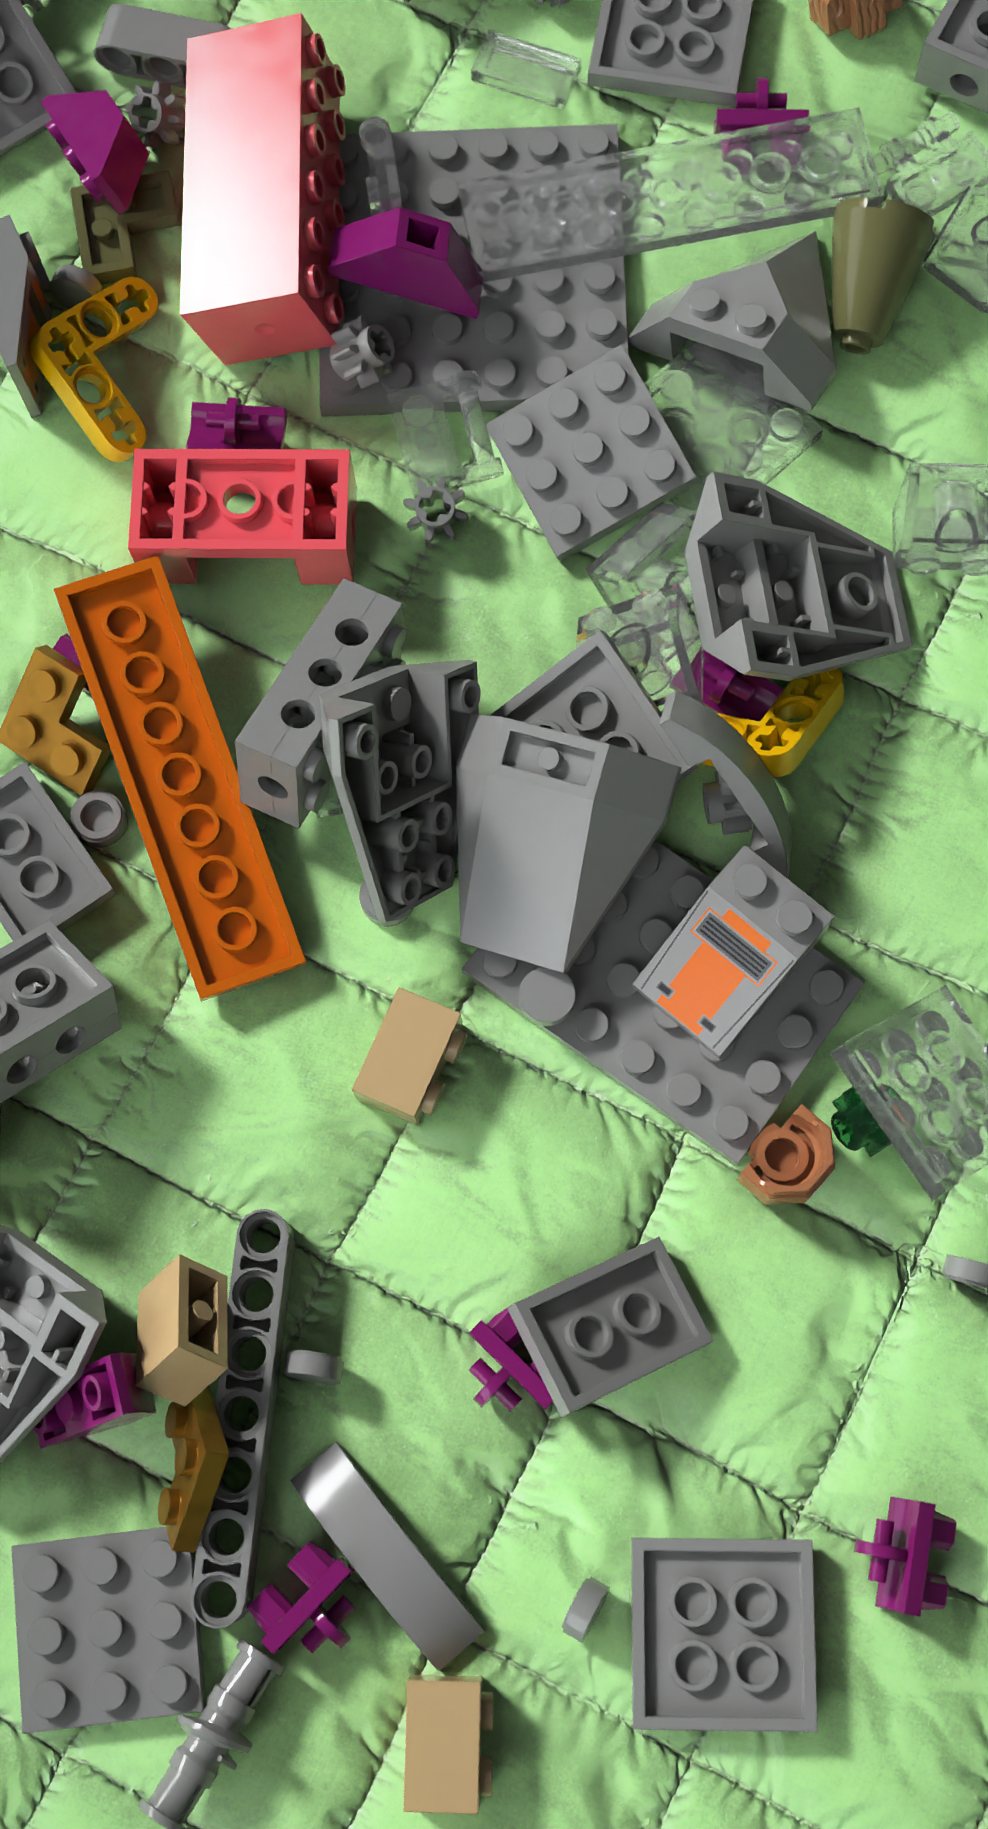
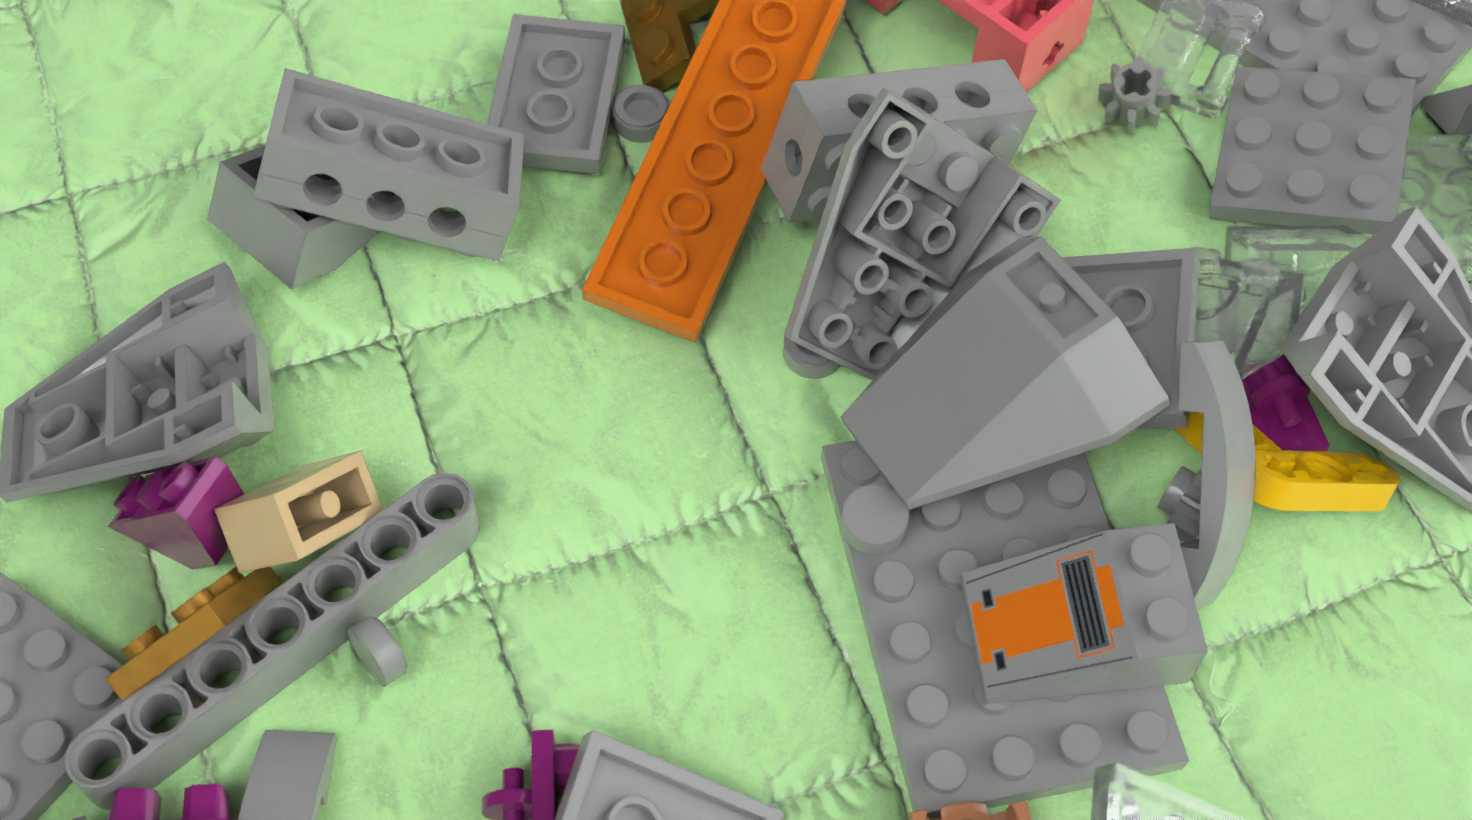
camera: 35 degrees right, 15 degrees down
tan brick [352,987,468,1126] -> none

